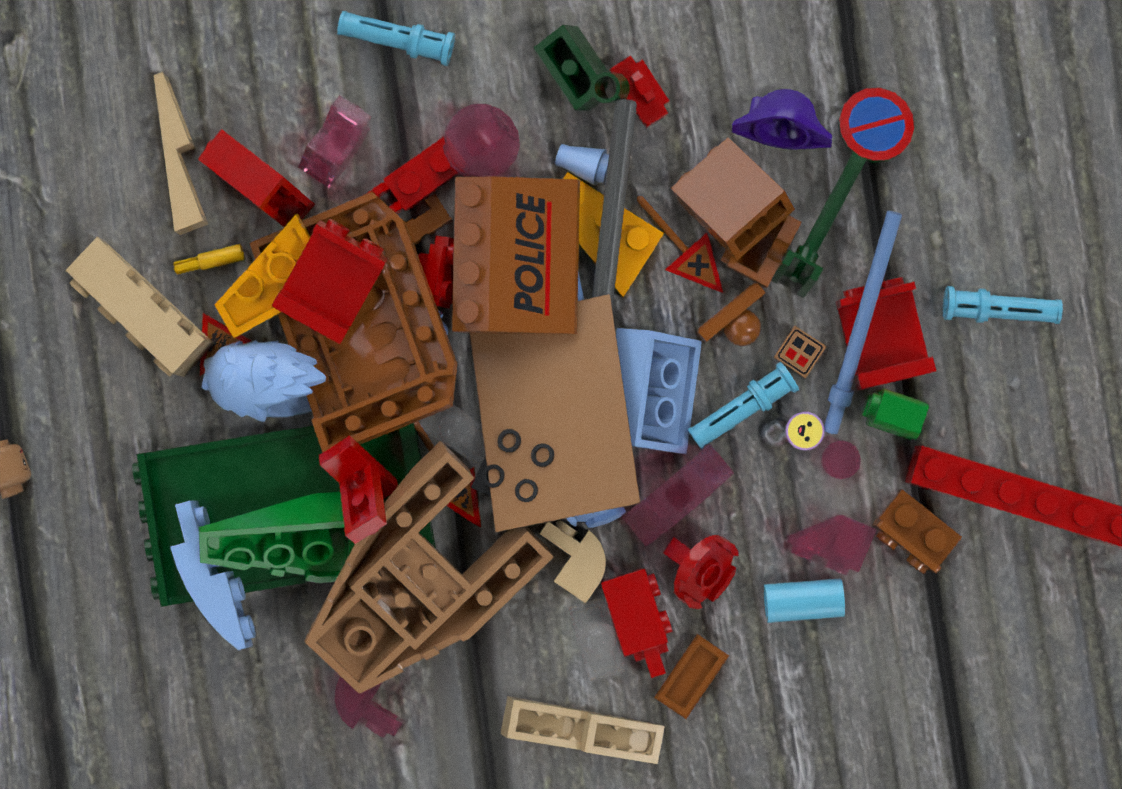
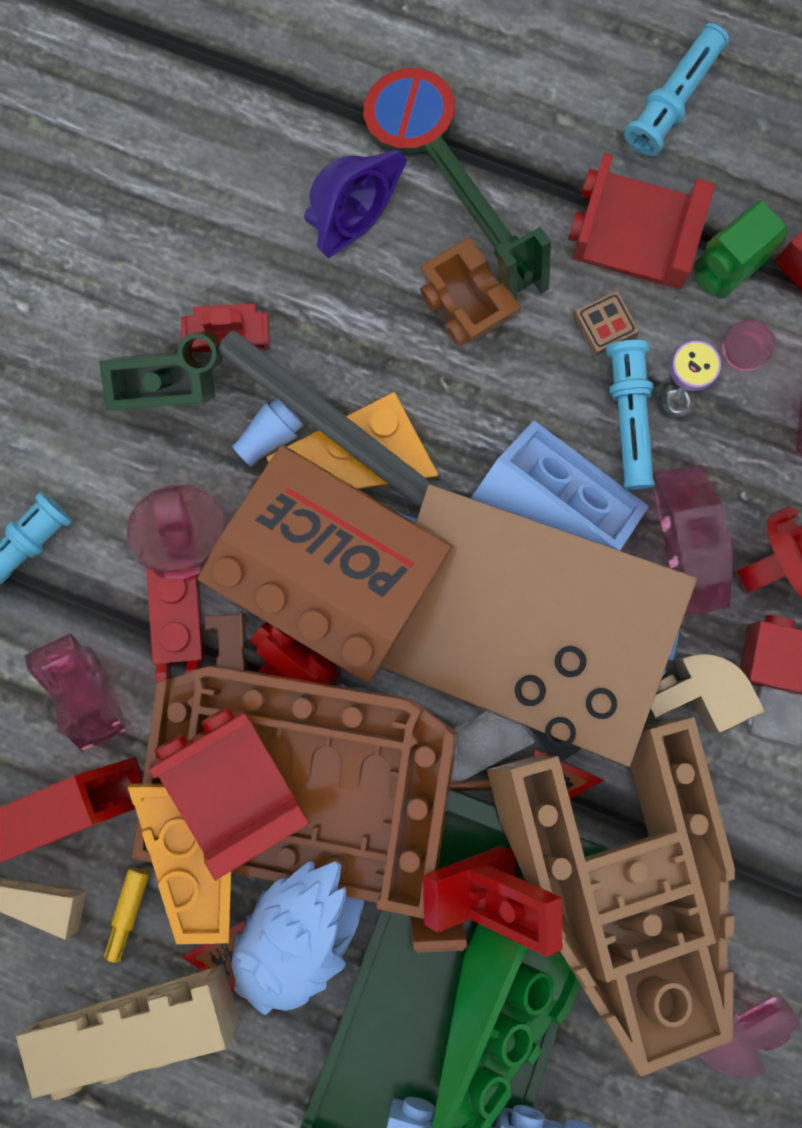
camera: 55 degrees left, 5 degrees down
piece [637,196,724,294] -> none
brick [671,138,795,260] -> none
dark orange tile [696,282,766,346] -> none
medium blue bar [824,211,902,434] -> none
none -> dark orange slope [410,916,467,953]

